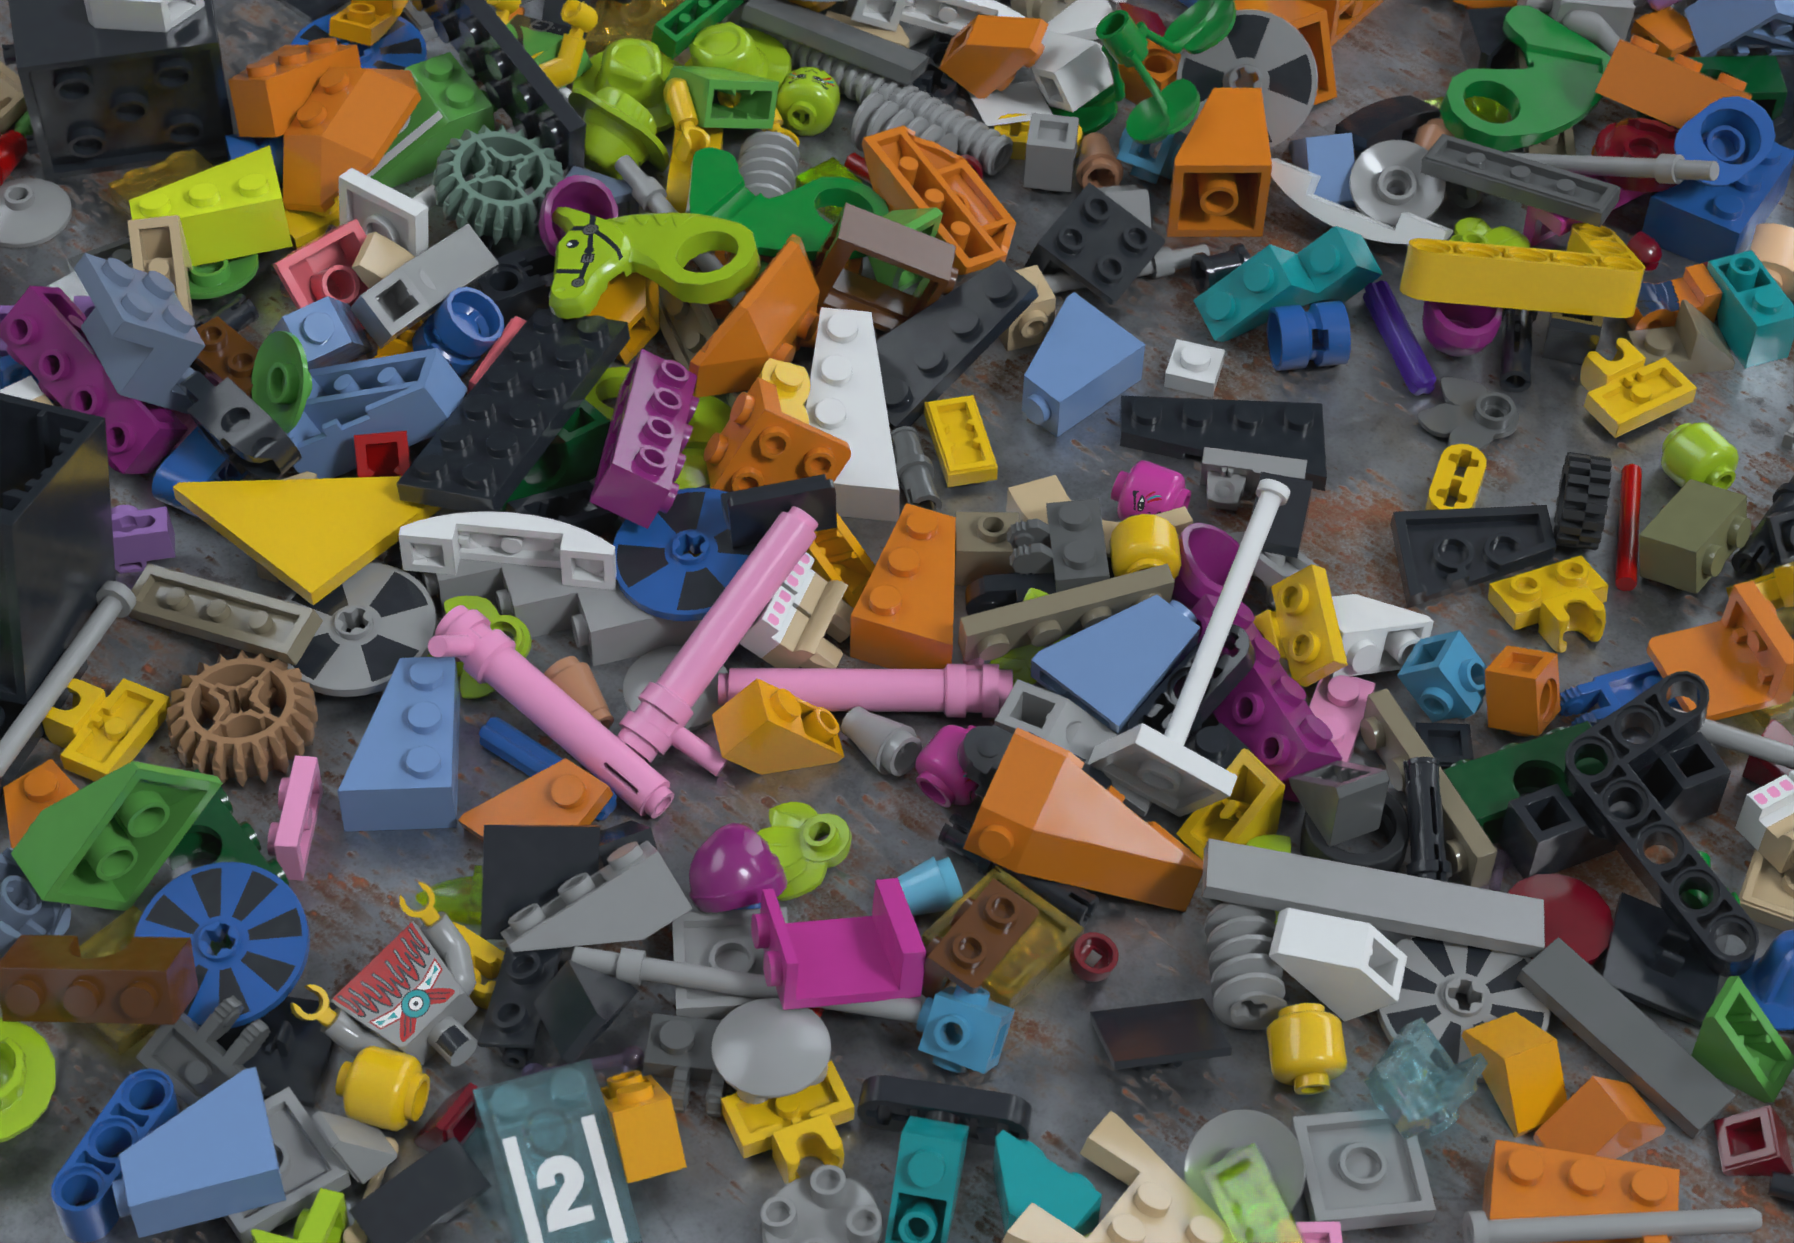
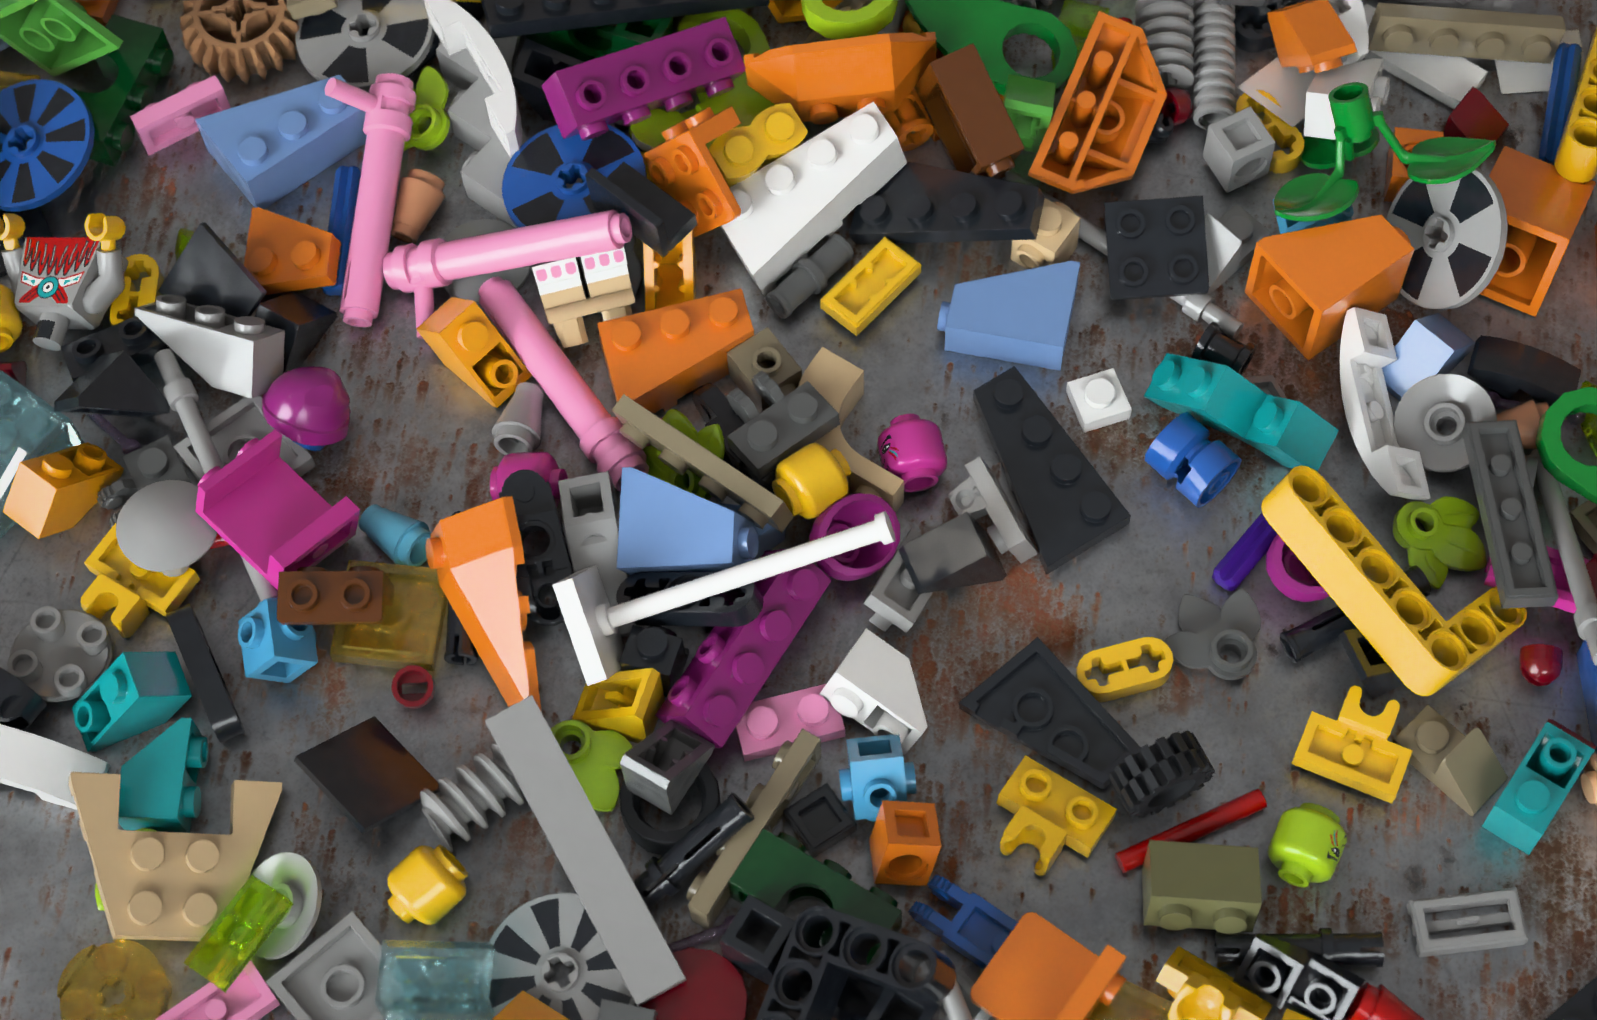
camera: 60 degrees right, 15 degrees up
lime plate [757,802,852,902] -> none
nougat cone [1076,132,1124,189] -> none
yellow plate [1253,564,1348,687] -> none
white slope [1269,908,1407,1022] -> none
orange leg [1624,263,1723,331] -> none

